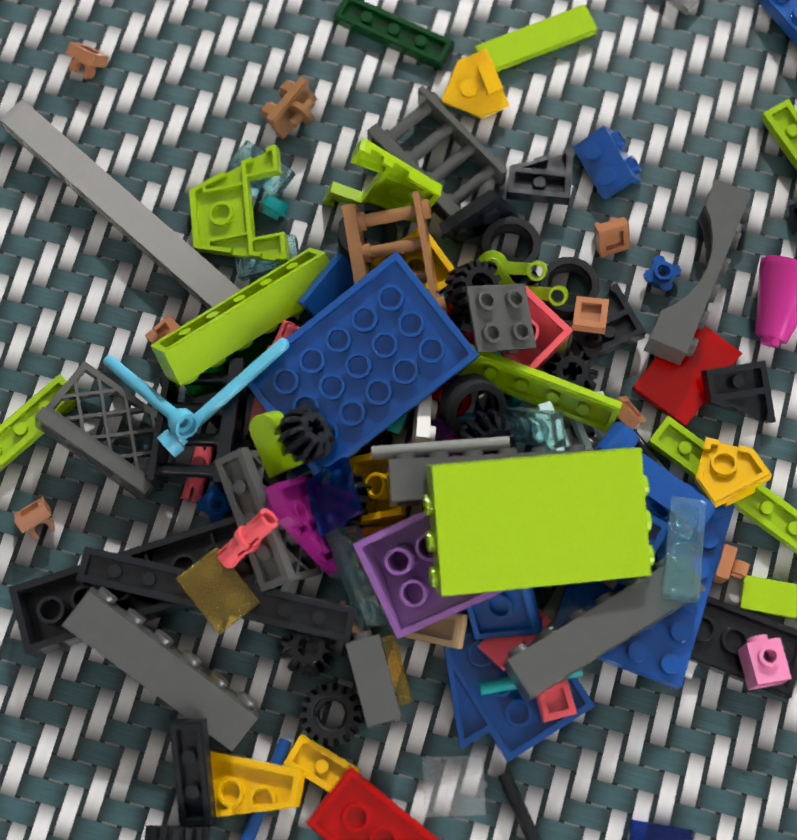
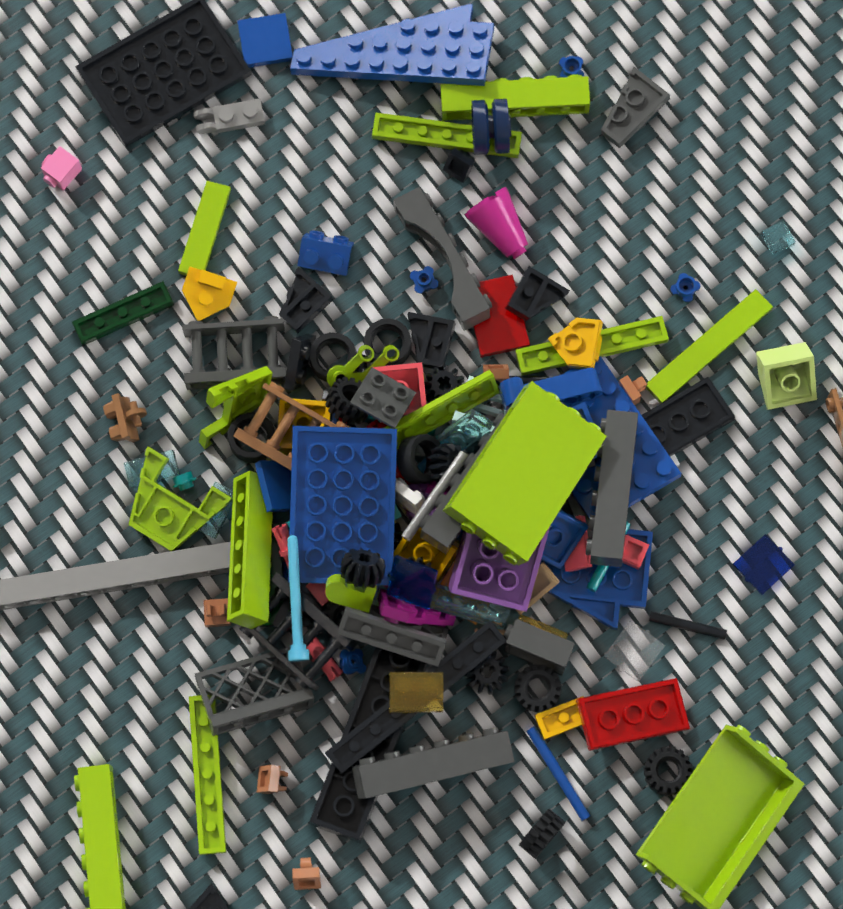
camera: 50 degrees left, 0 degrees up
medium azure piece [103,355,199,439] -> none
black tile [169,718,217,826] -> none
yellow wing [210,750,306,817] -> none
coral pin [217,508,279,569] -> none
nougat tile [572,296,609,334] -> none
nougat tile [594,217,630,257] -> none
clear light blue plate [661,496,707,603] -> none
bright pink brick [737,634,792,690] -> none

